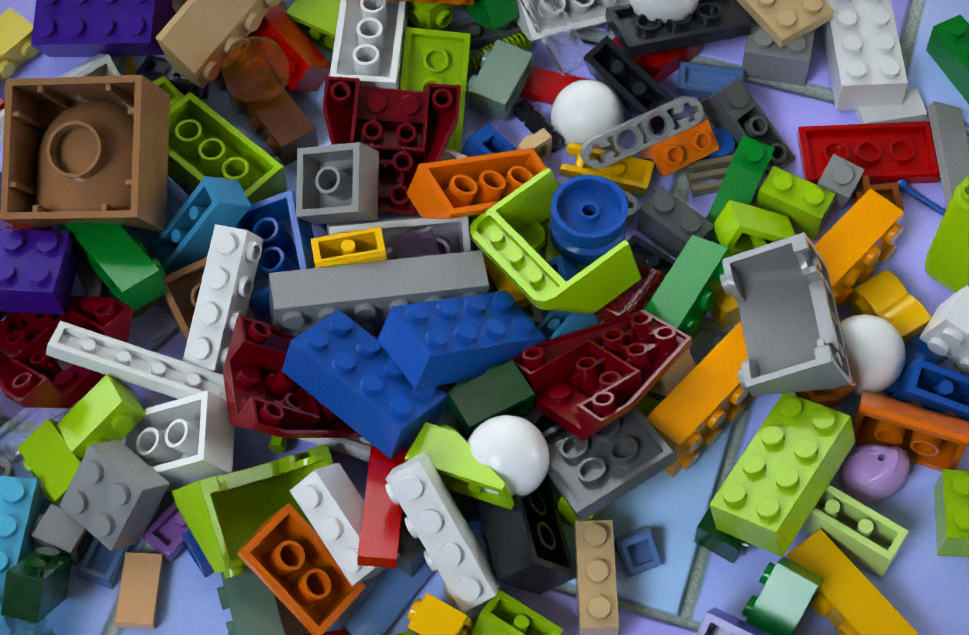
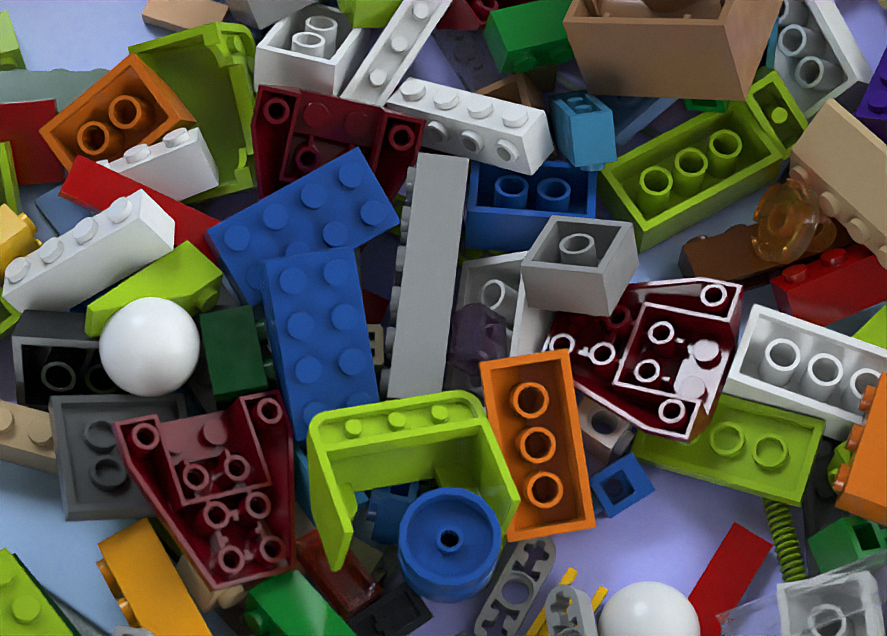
camera: 105 degrees right, 5 degrees up
yellow brick [310,226,387,268] -> none
sand green brick [466,39,533,122] -> none
black axle [514,100,565,153] -> none
tan plate [518,128,552,161] -> none
medium blue slope [614,527,663,577] -> none

